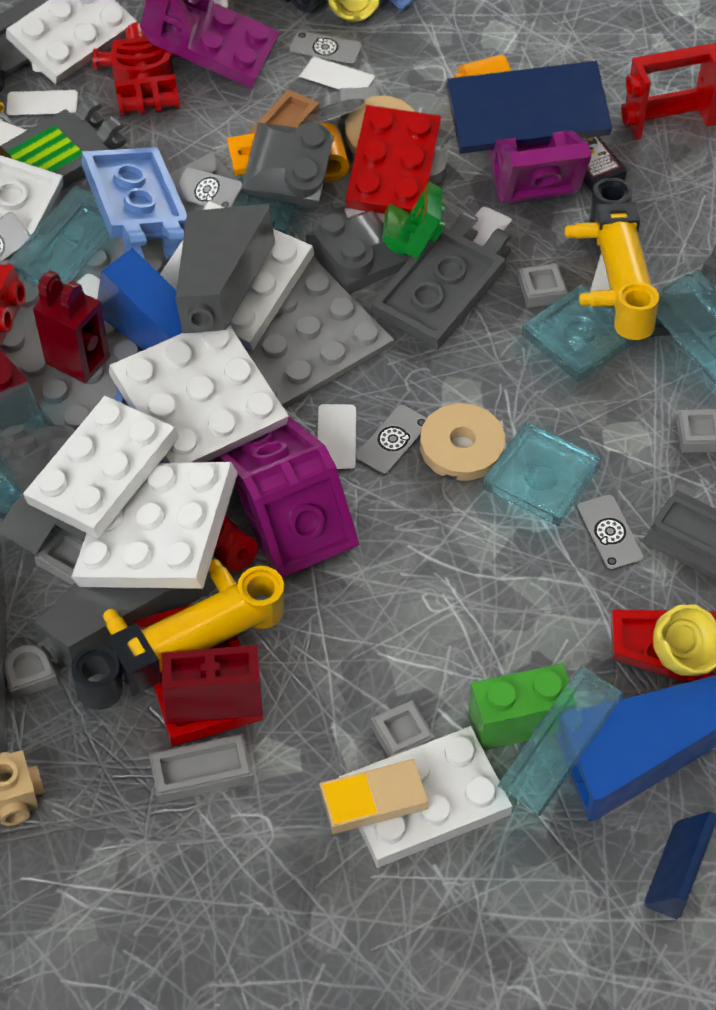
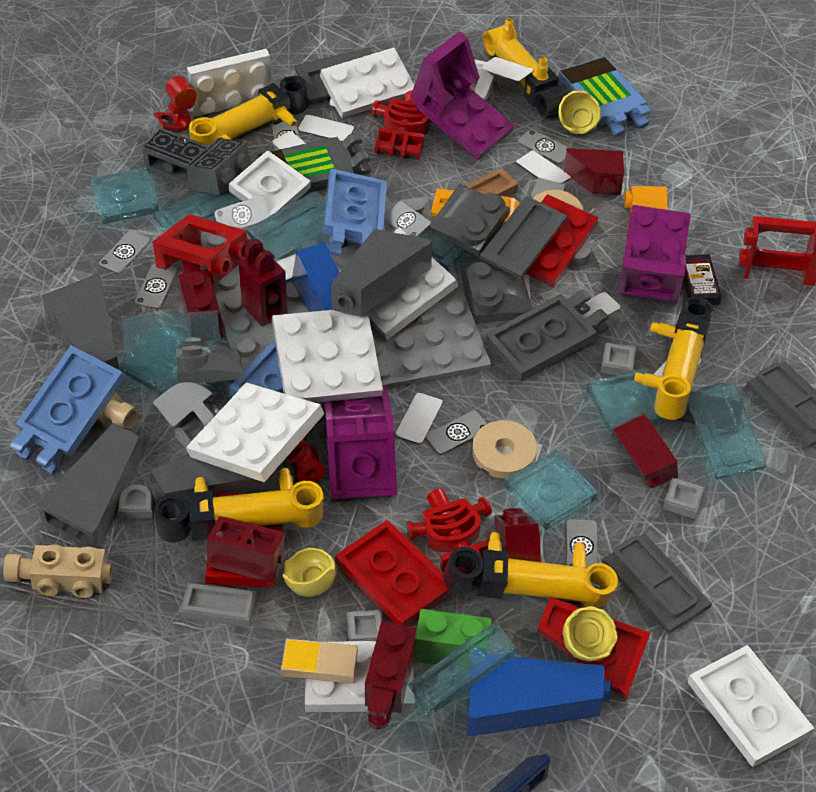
camera: 20 degrees right, 5 degrees down
white plate [23,396,179,539] -> none
sticker [304,99,365,123] -> none
green bracket [382,182,445,259] -> none
dark blue tile [446,60,613,154] -> none
none -> light yellow hair [282,547,335,597]
none -> red plate [335,520,454,626]
none -> dark red hinge [365,621,417,730]
none -> red piece [406,488,492,574]
none -> yellow piece [443,532,618,609]
none -> dark grey piece [480,196,567,279]
none -> dark red slope [494,508,541,562]
none -> dark red slope [564,148,624,195]
none -> dark red hinge [613,414,678,488]

